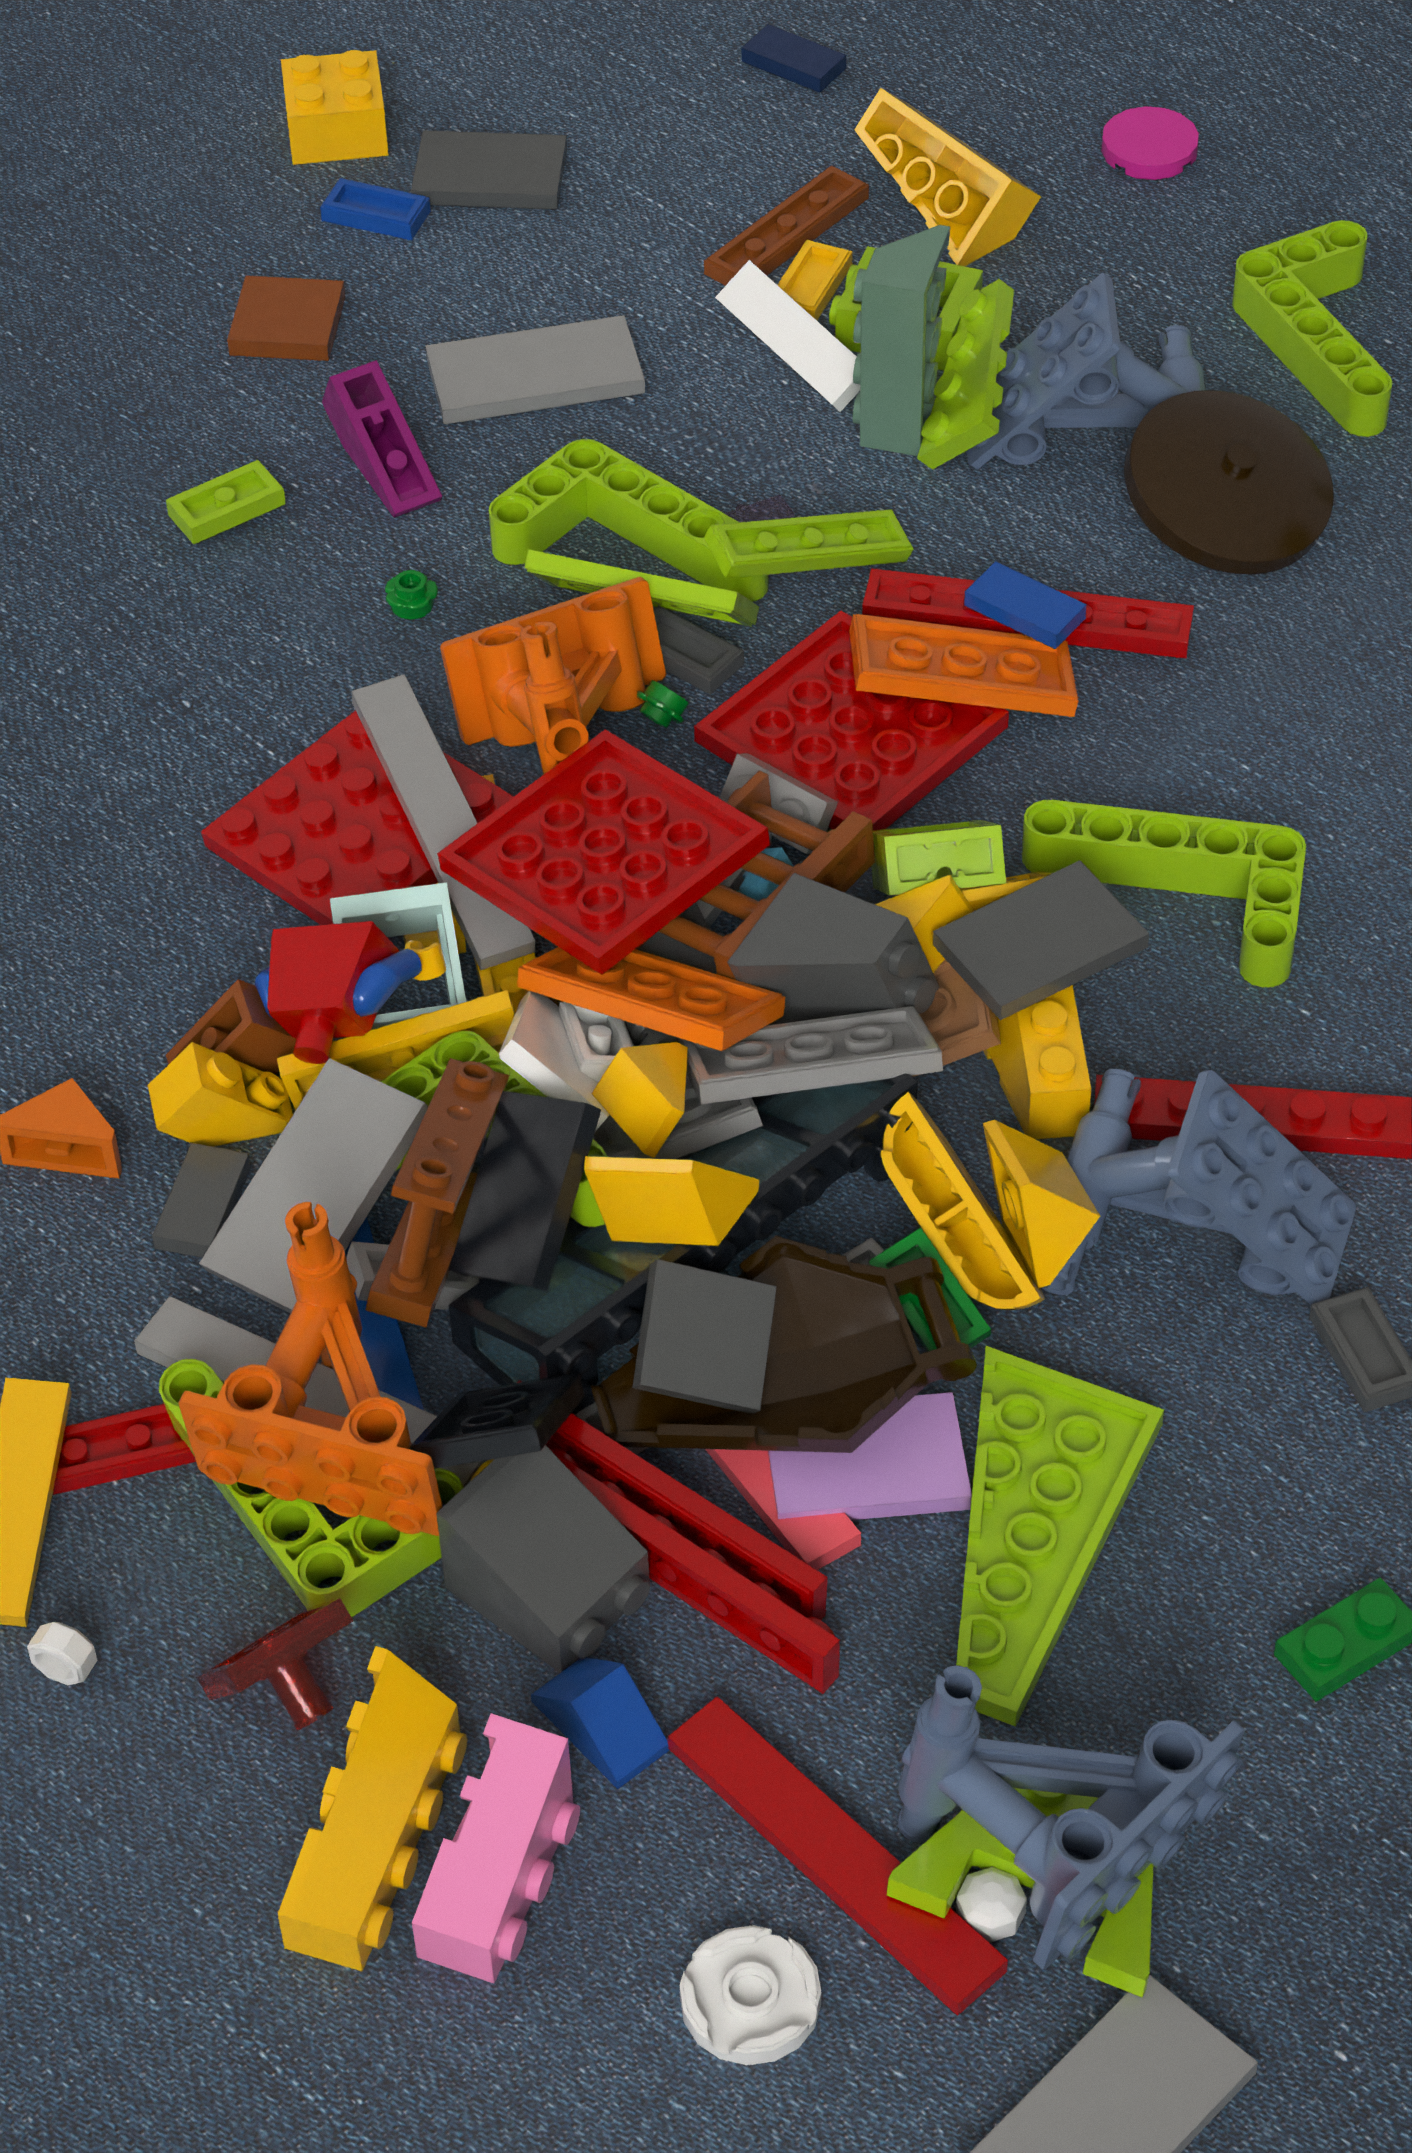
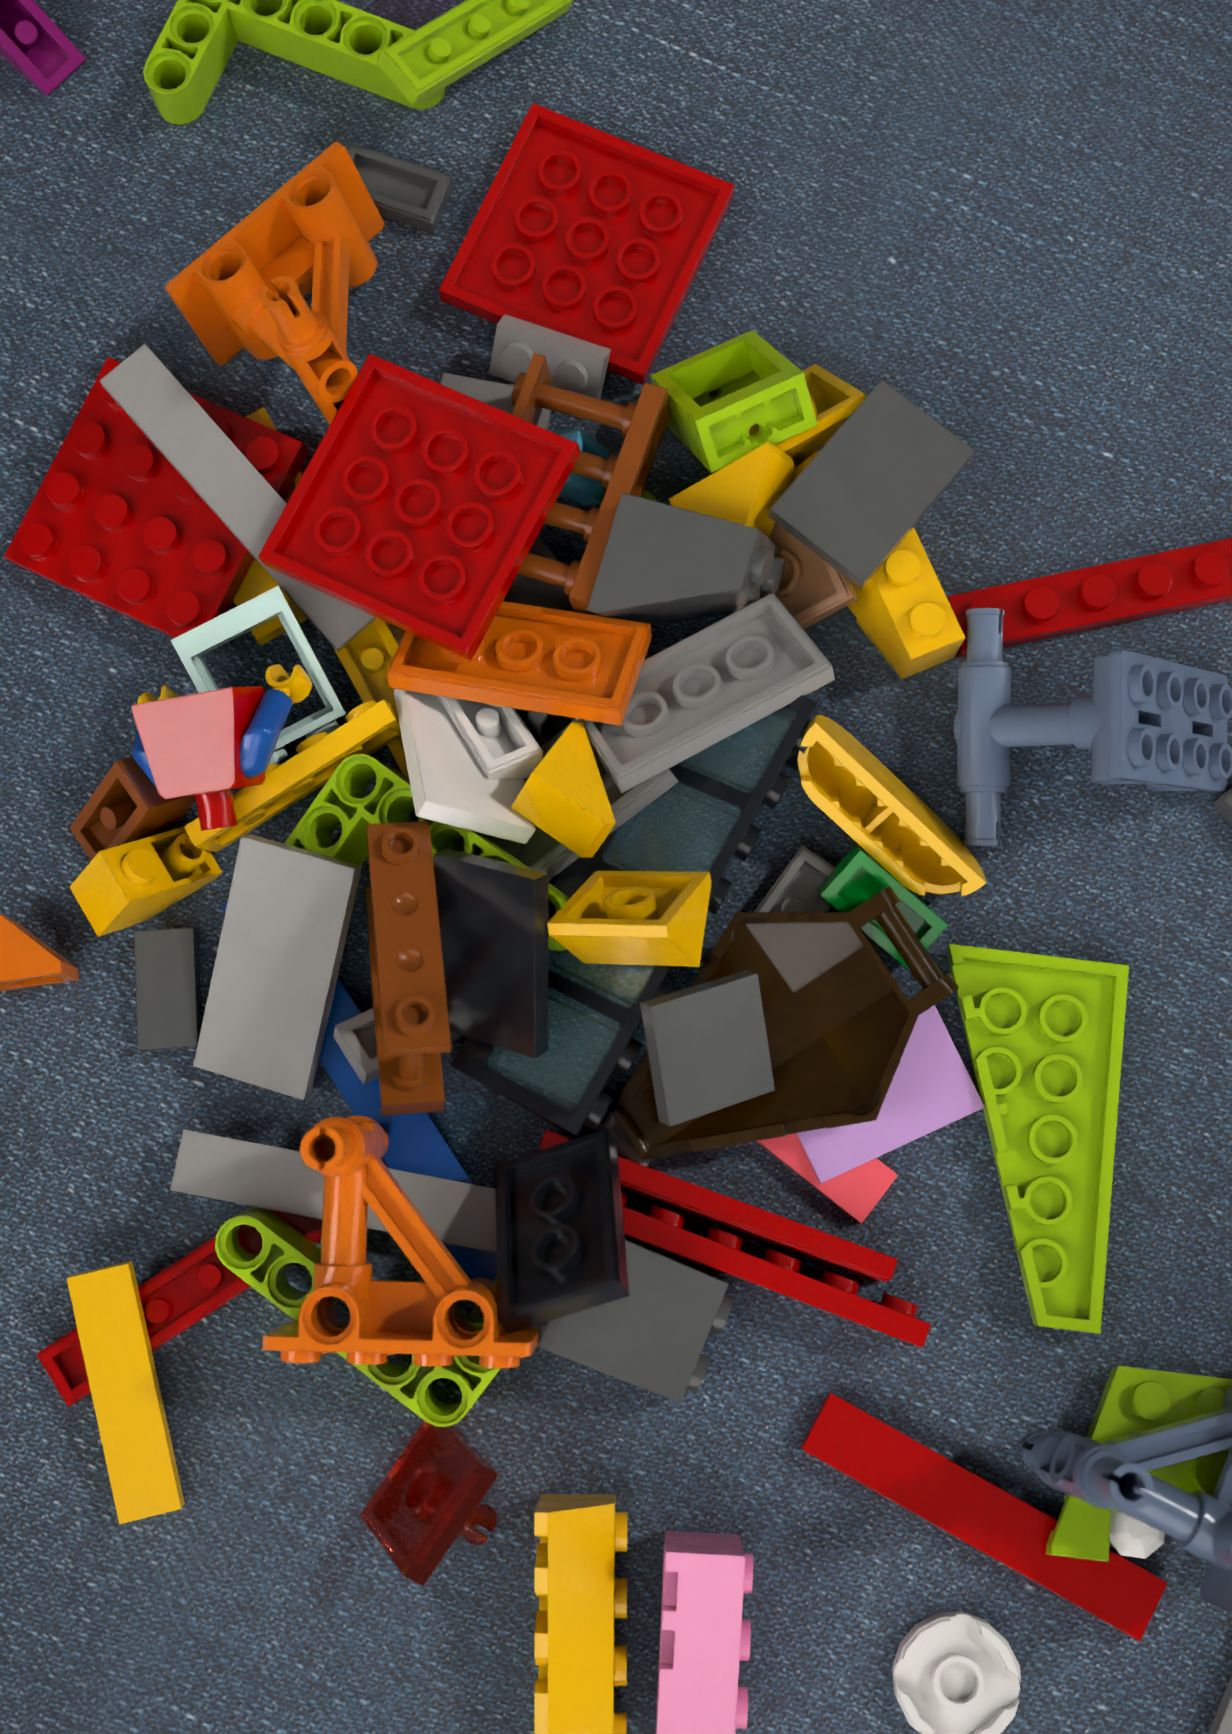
camera: 15 degrees left, 30 degrees up
white tile [27,1622,97,1685] -> none
green plate [385,570,438,619] -> none
lime tile [524,549,759,627] -> none
blue slope [531,1657,669,1789] -> none
green plate [636,680,689,729] -> none
orange tile [849,614,1078,717] -> none
red plate [862,568,1194,659] -> none
blue tile [964,561,1087,649] -> none
yellow slope [983,1119,1100,1289] -> none
lime beam [1022,800,1306,988] -> none

